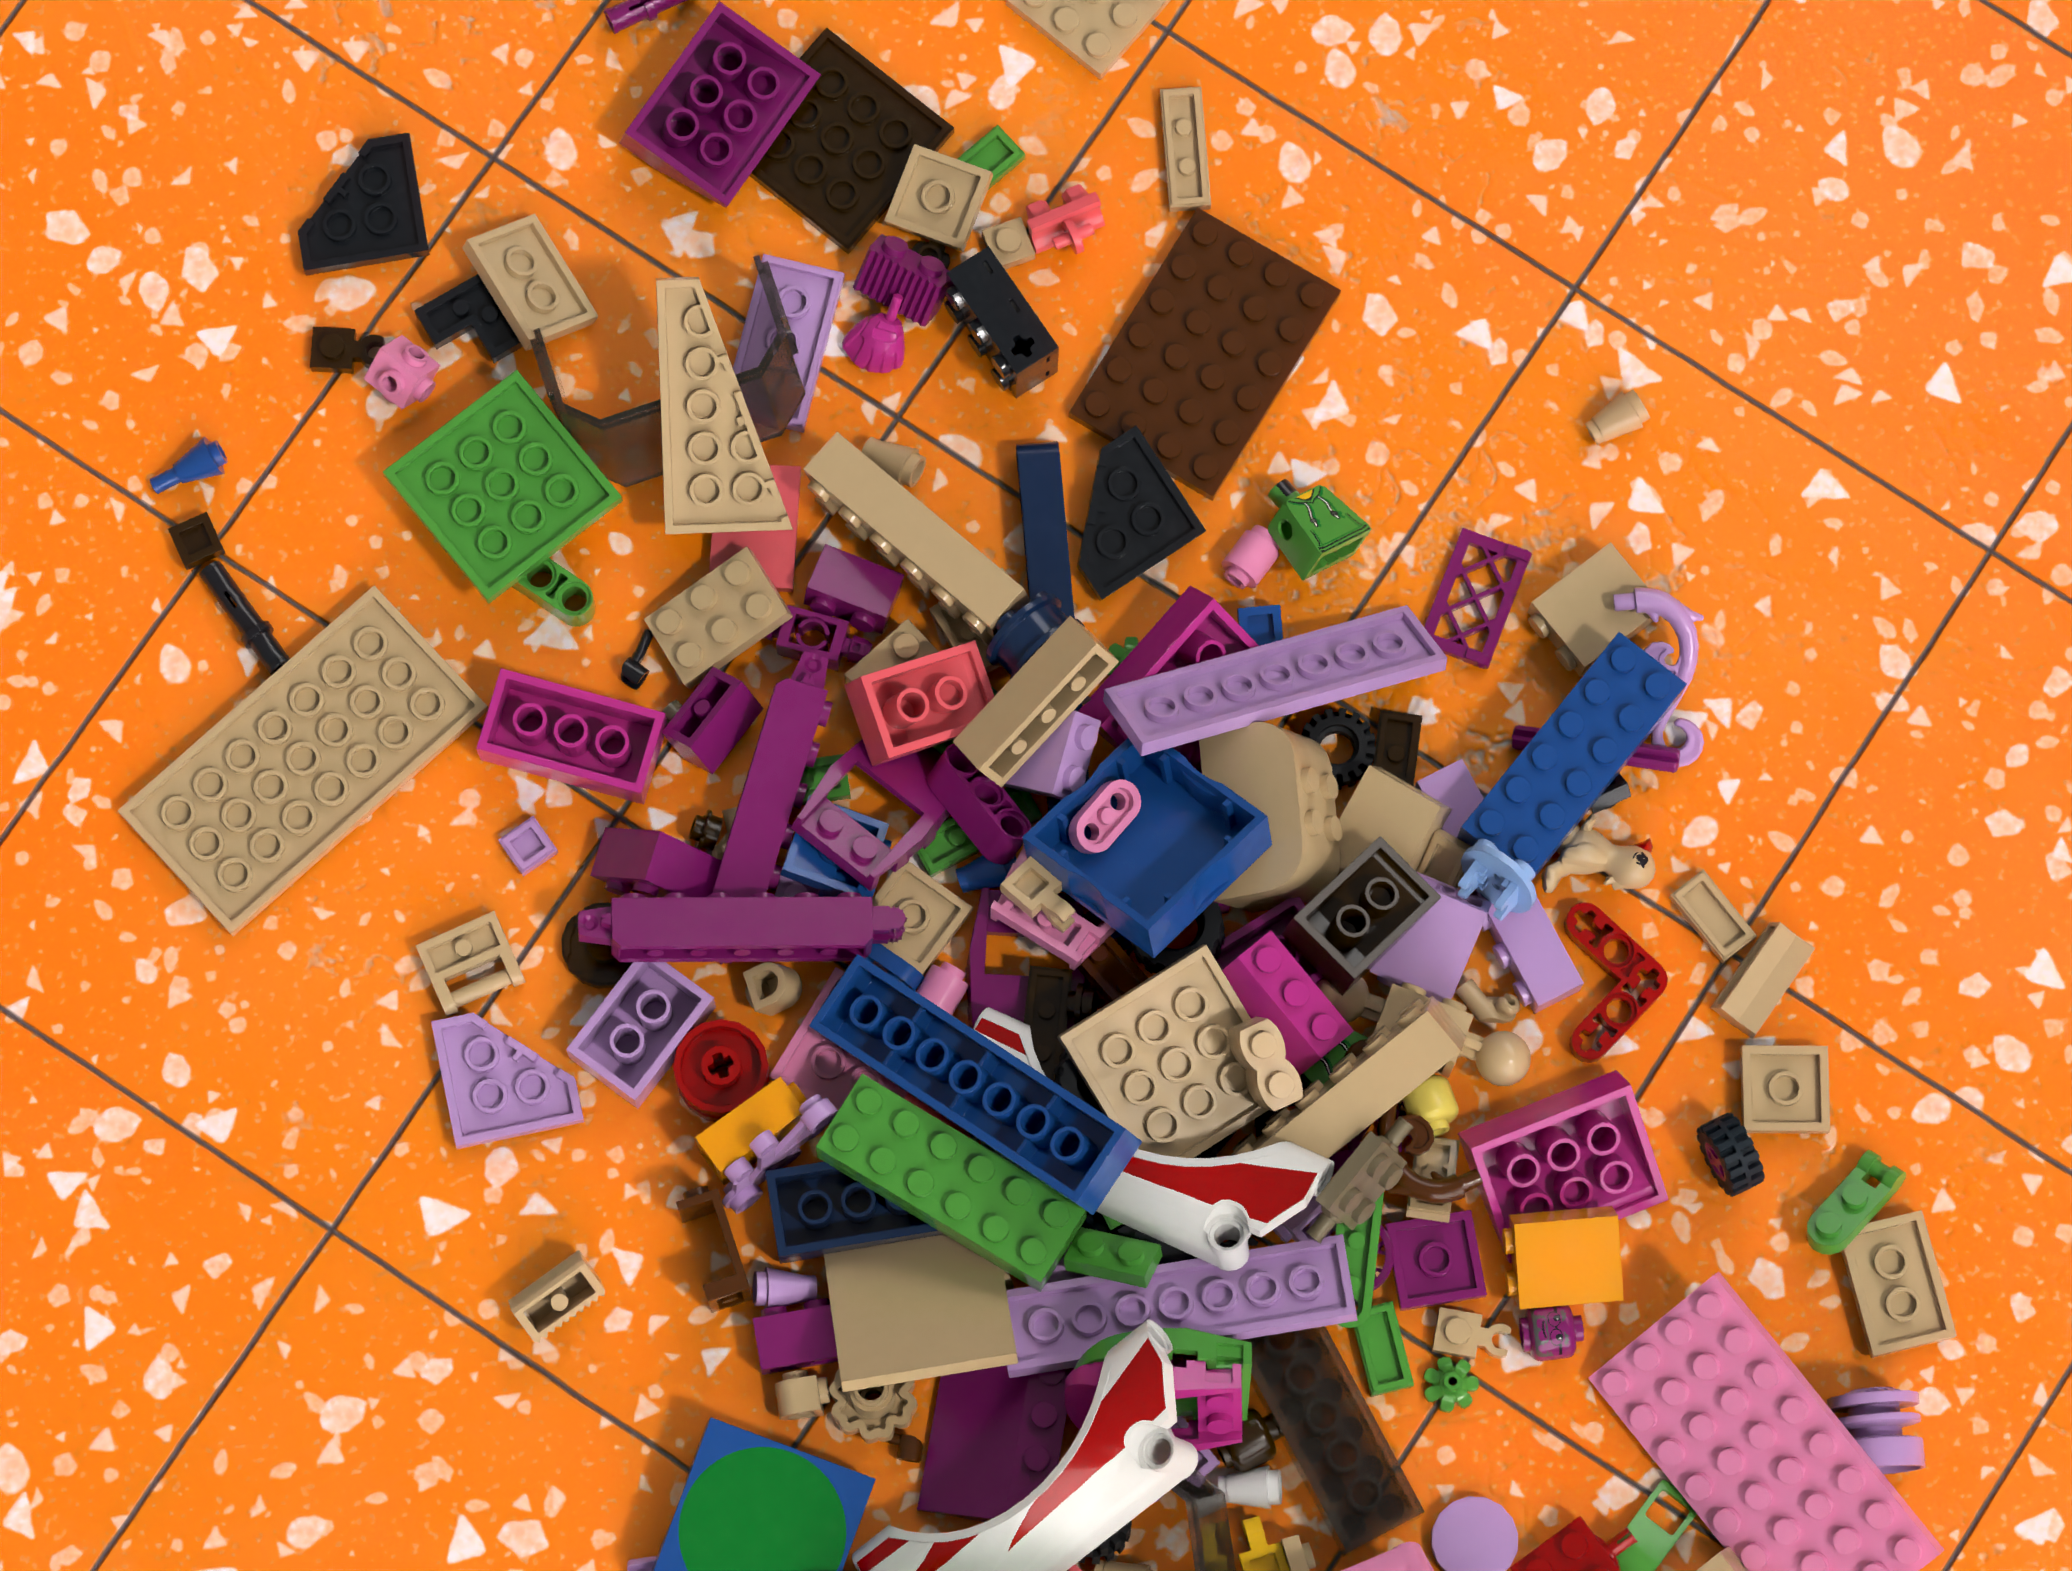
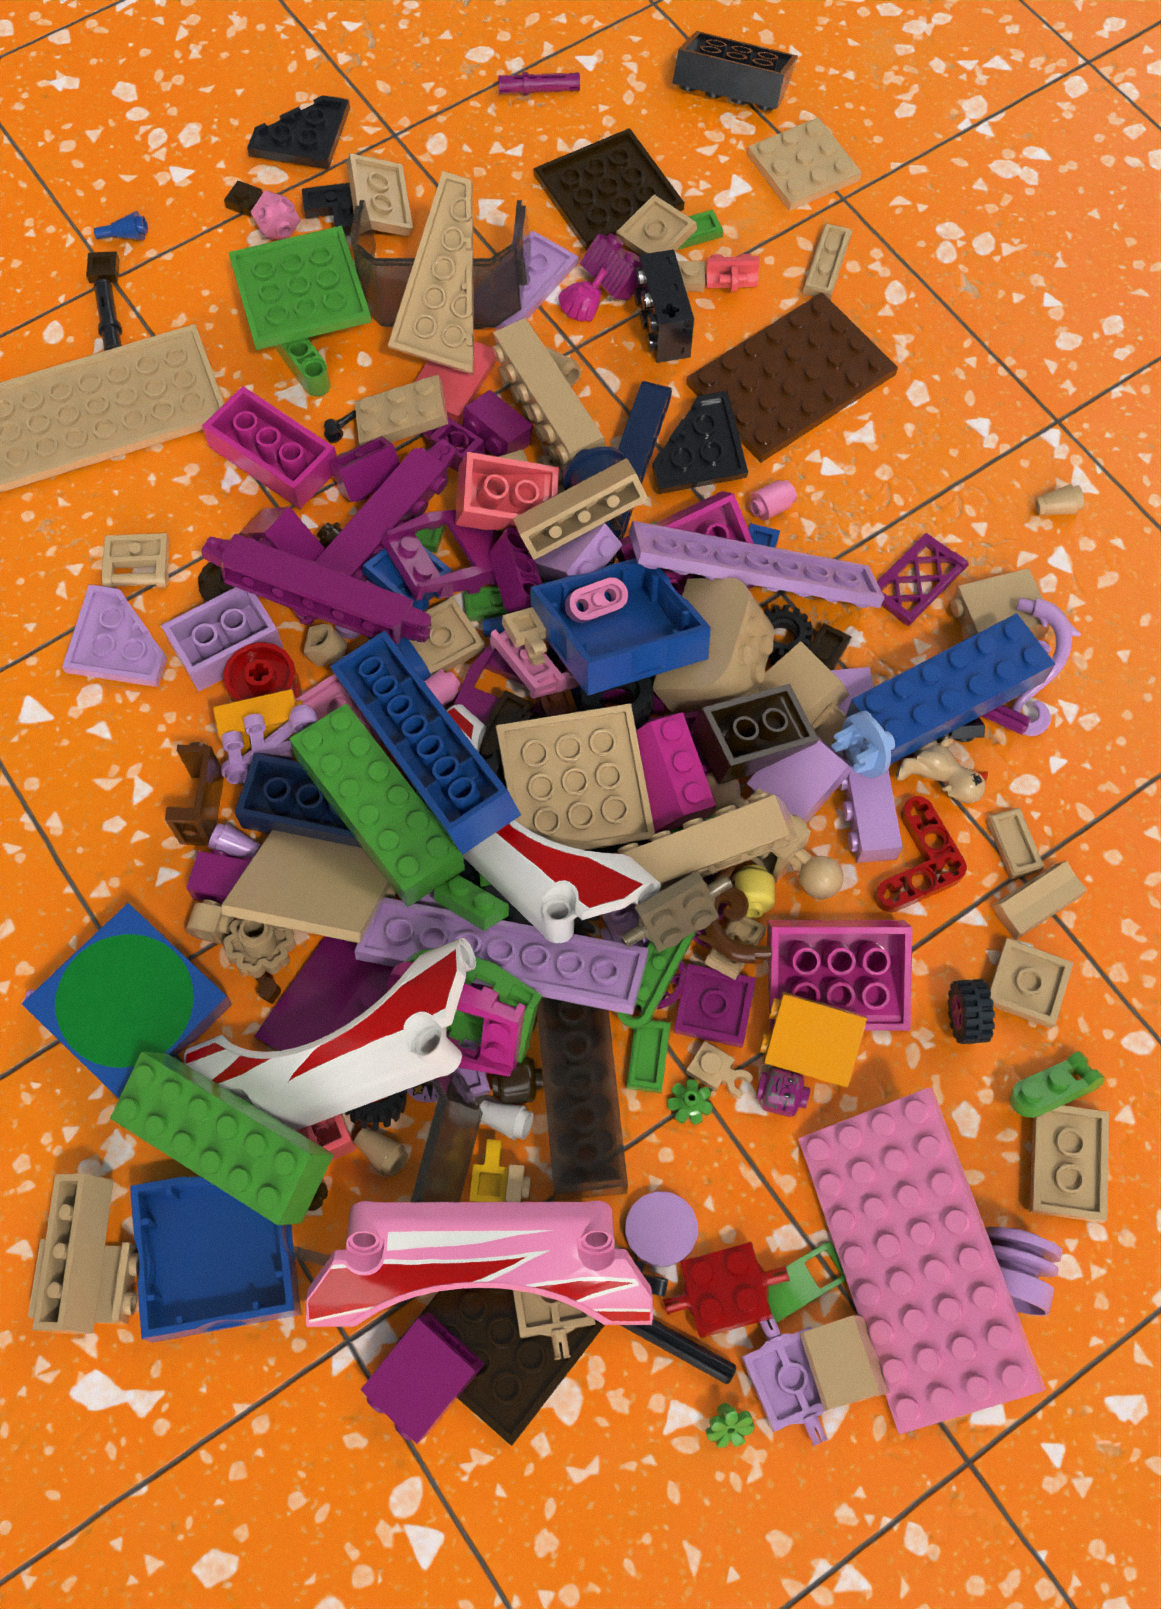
camera: 25 degrees right, 10 degrees down
lavender tile [498,816,558,877] -> none
tan brick [508,1250,605,1343] -> none
magenta slope [619,1,821,208] -> none
tan brick [1228,1017,1303,1111] -> none
bright green torso [1268,479,1372,580] -> none
tan arm [1455,979,1520,1024] -> none

